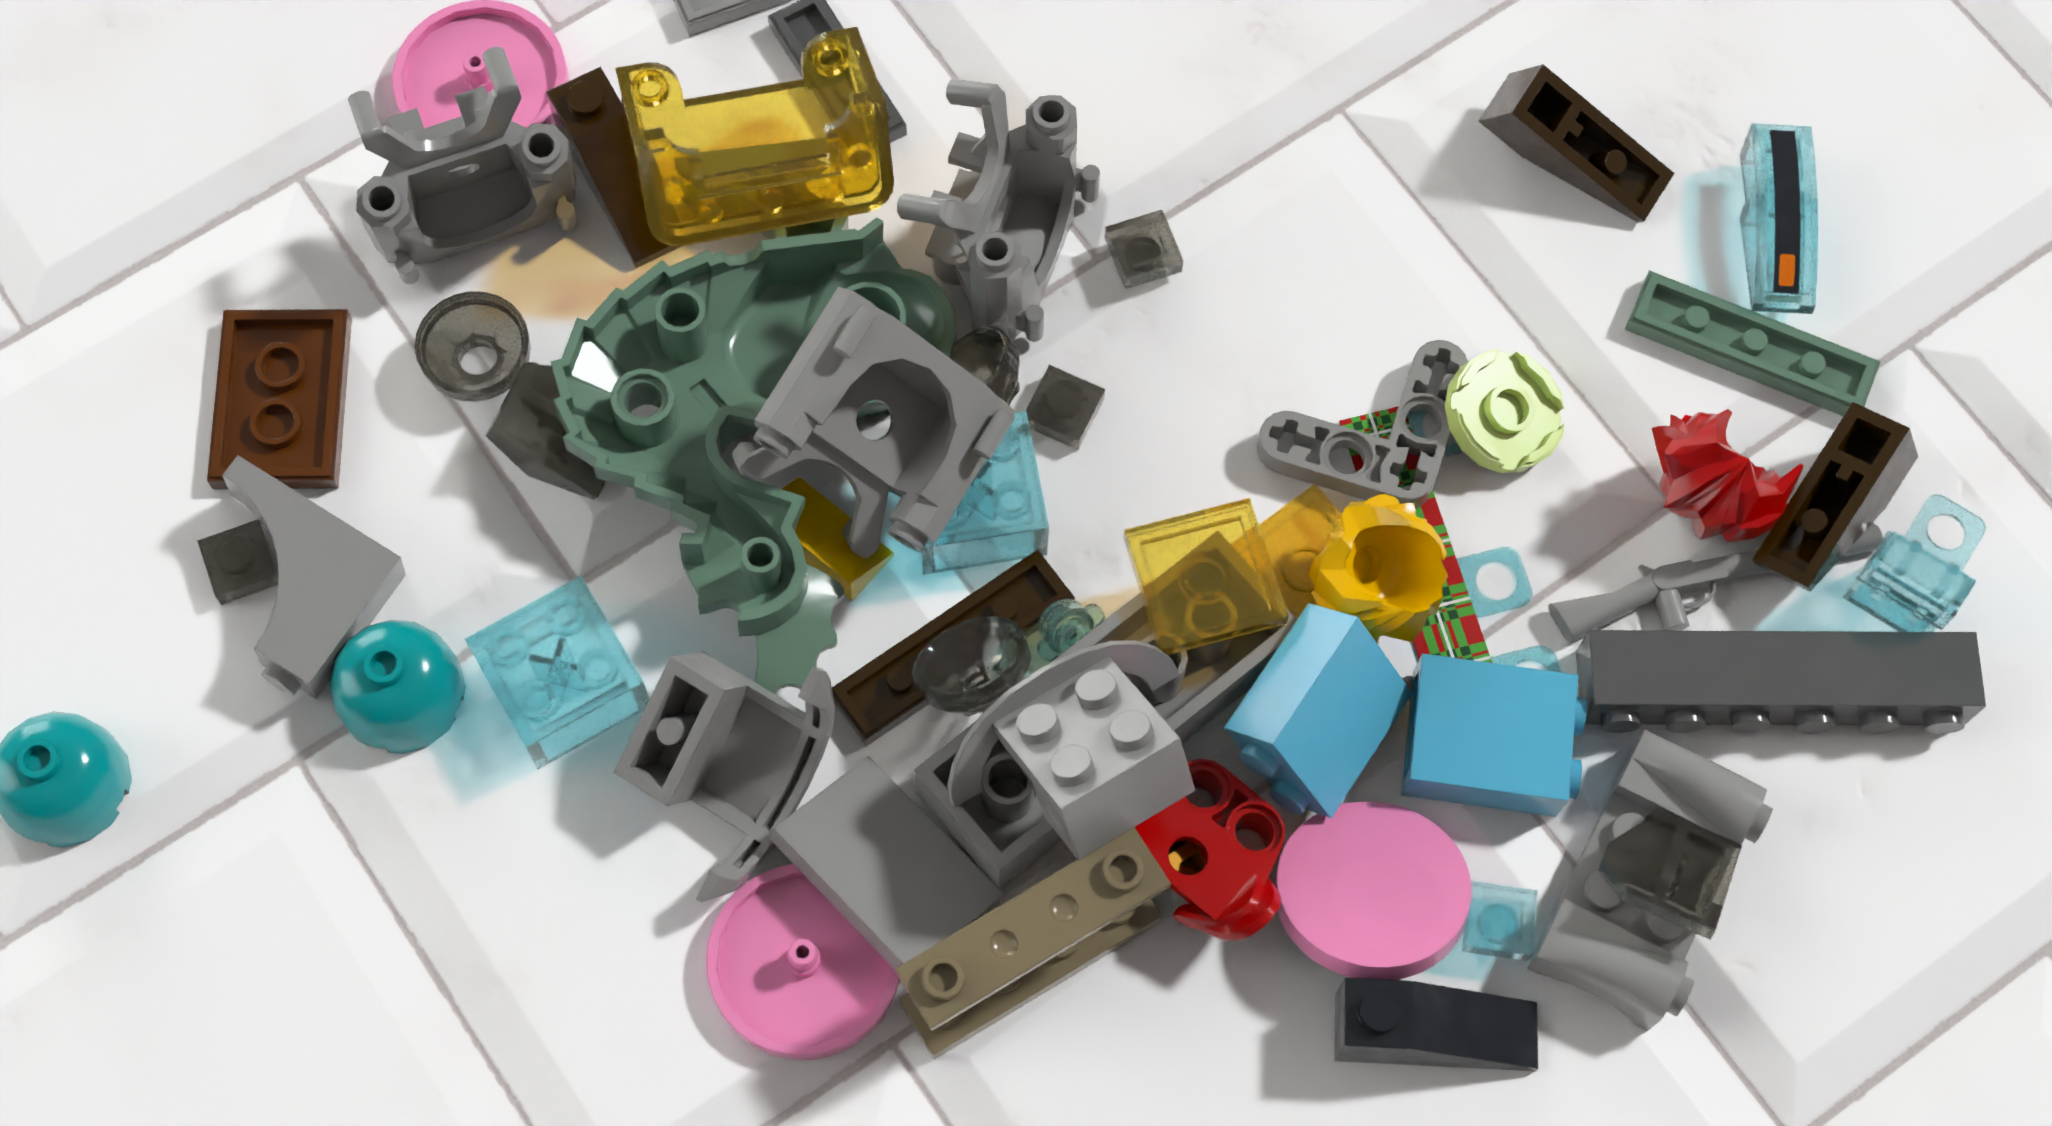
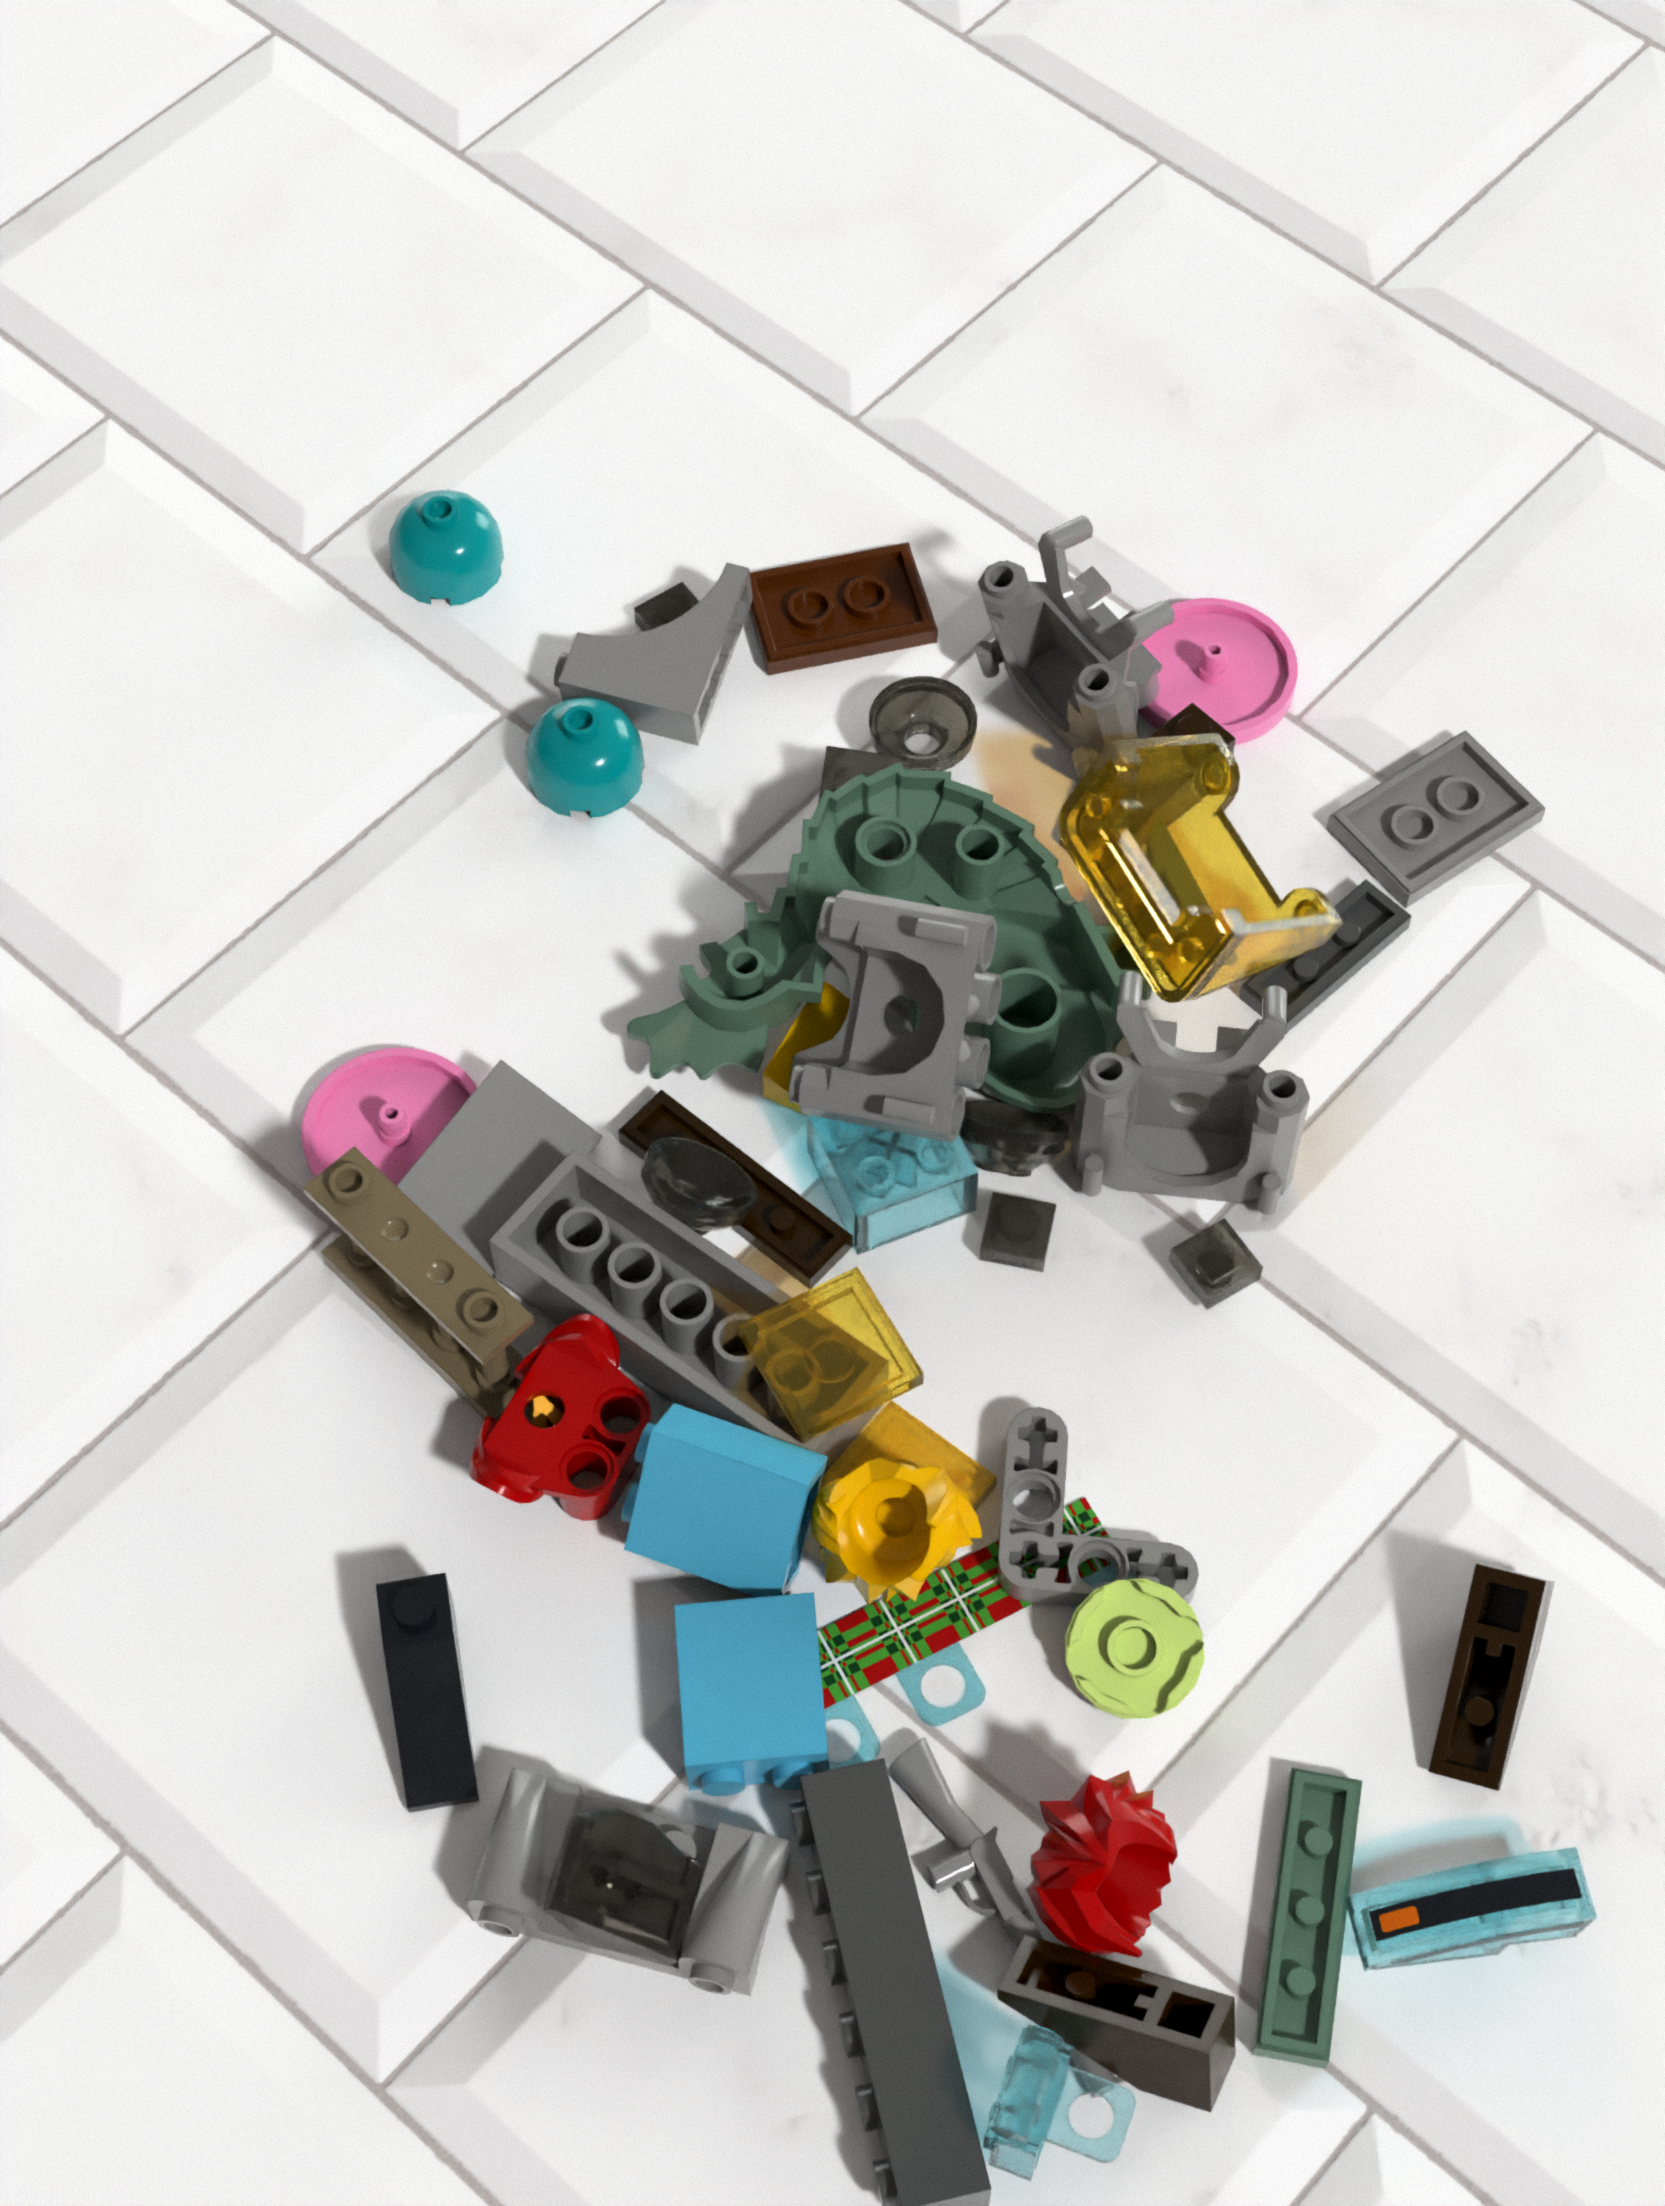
camera: 80 degrees right, 10 degrees down
clear light blue brick [465,576,650,770] -> none
light grey piece [613,651,835,903] -> none
light grey piece [948,640,1195,861] -> none
clear light blue plate [1037,599,1105,661] -> none
bright pink piece [1275,801,1472,980] -> none
clear light blue plate [1462,881,1538,961] -> none

